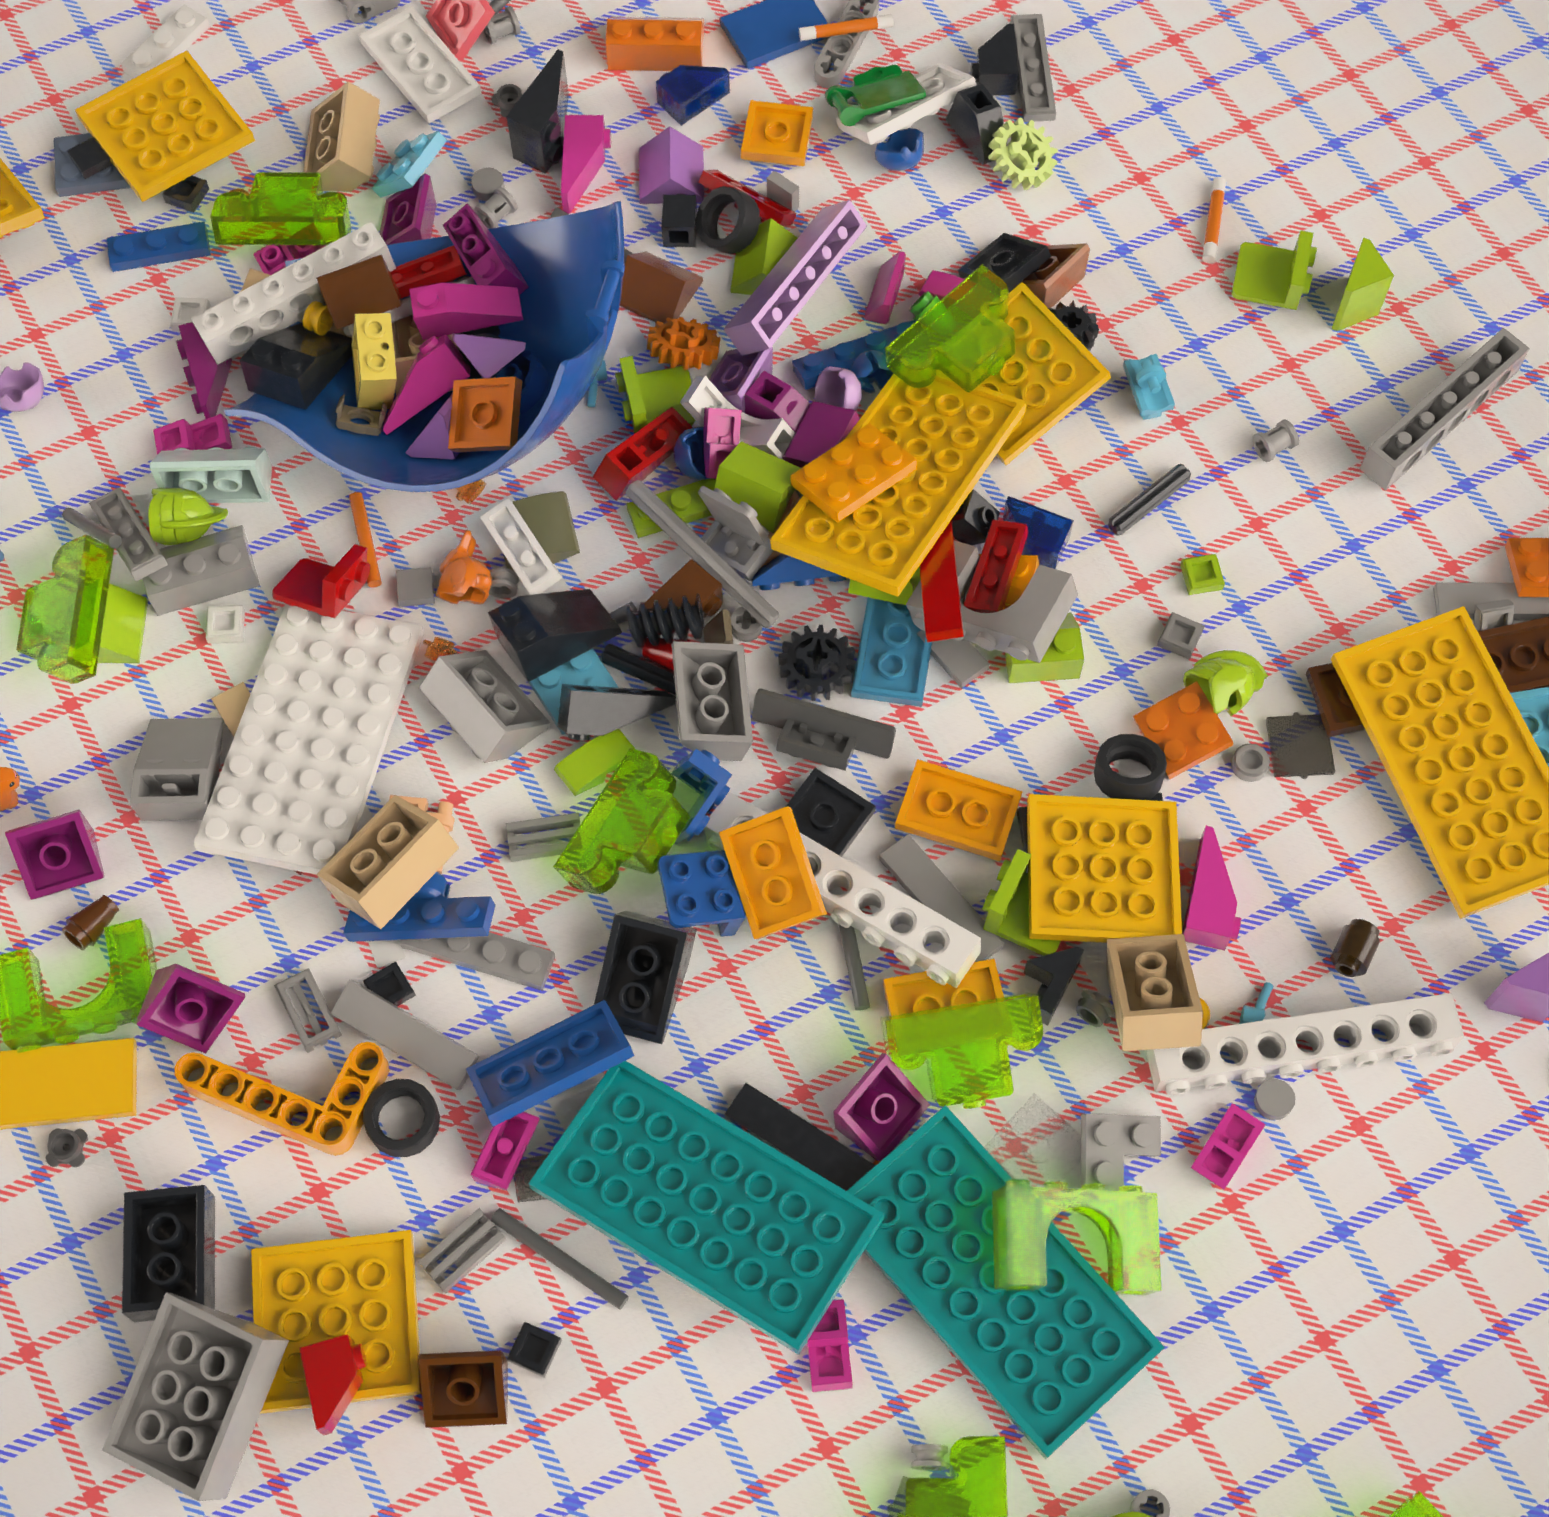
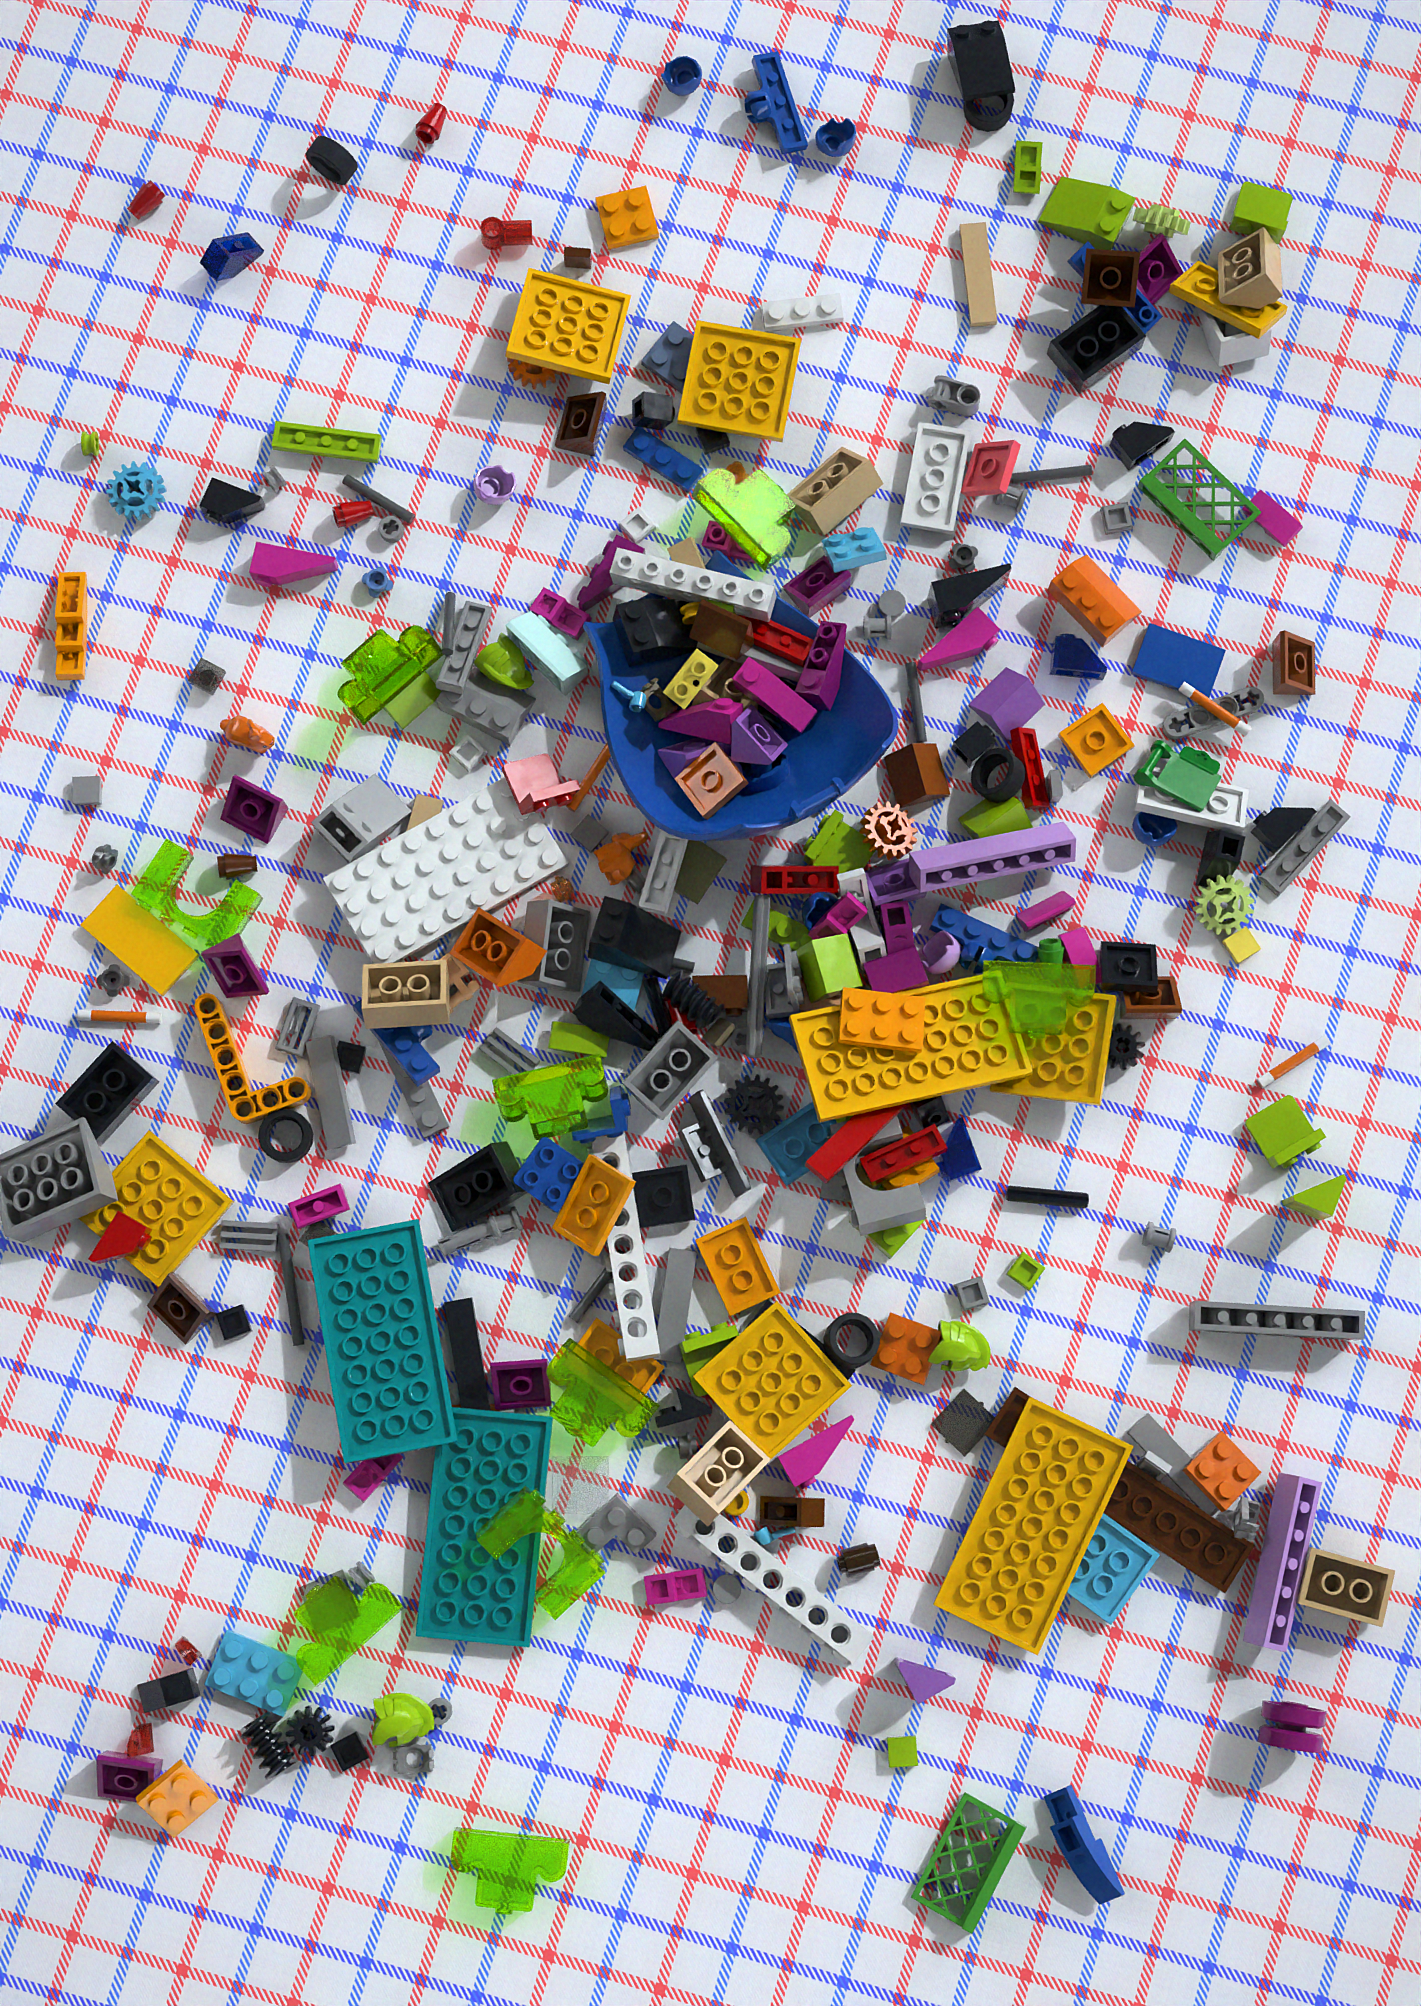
camera: 45 degrees right, 15 degrees up
black tile [67,137,113,179] -> none
blue plate [466,1000,635,1127] -> none
medium azure hips [1123,354,1175,420] -> none
light grey tile [1231,743,1270,782] -> none
none -> orange bar [77,1010,162,1024]
none -> light grey pin [438,1206,524,1256]
none -> orange slope [449,907,547,987]
none -> reddish brown slope [555,391,607,457]
none -> medium azure hand [611,681,646,713]
none -> black brick [632,391,675,430]
none -> reddish brown slope [760,1496,825,1527]
none -> light yellow tile [1222,926,1261,964]

